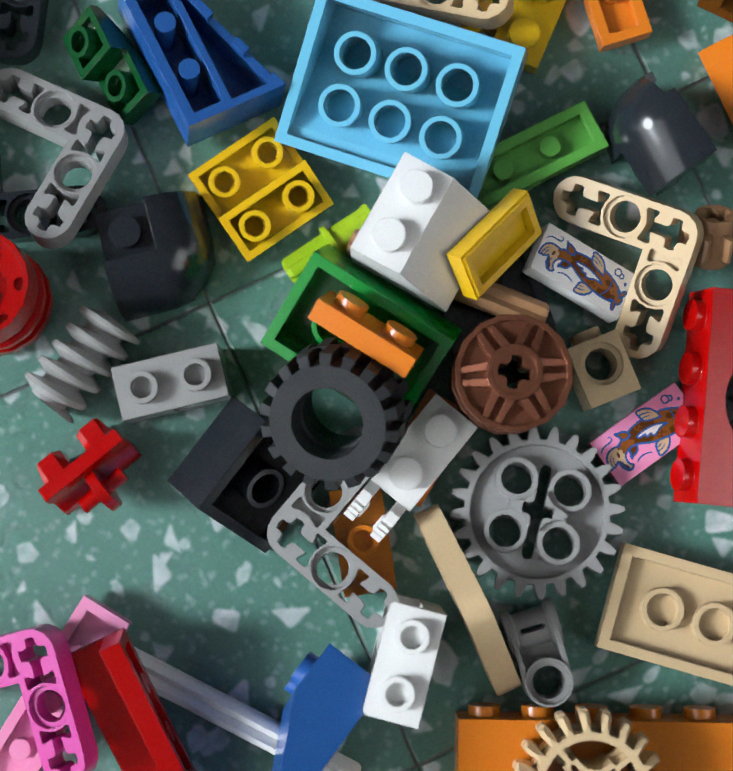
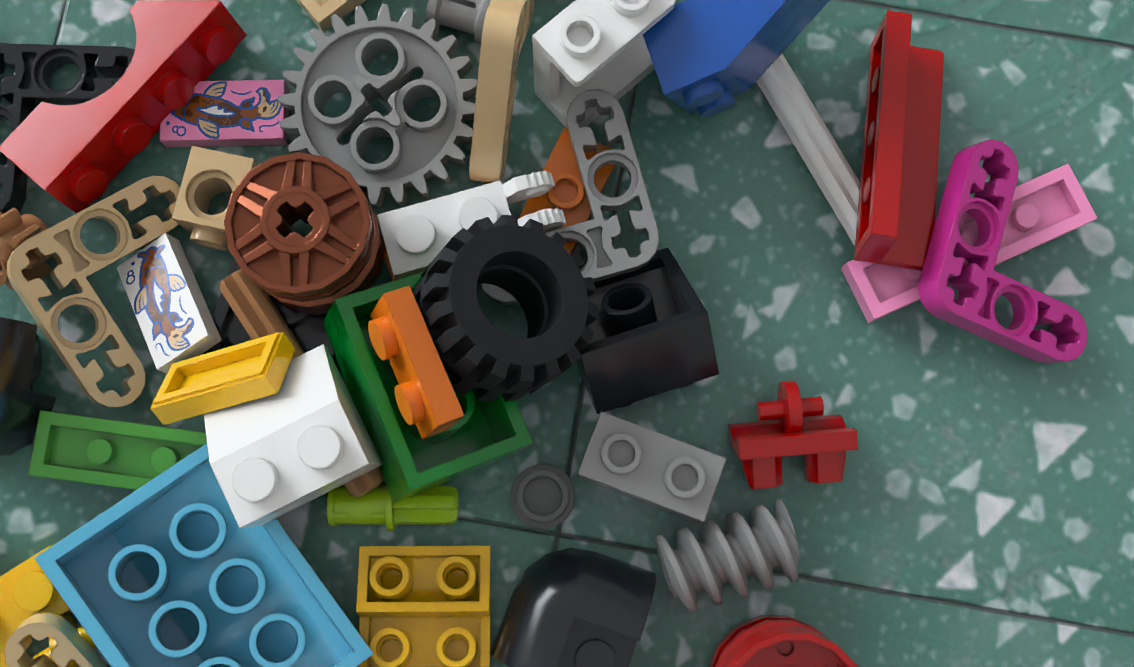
camera: 150 degrees left, 5 degrees down
none -> dark grey plate [511,464,575,529]

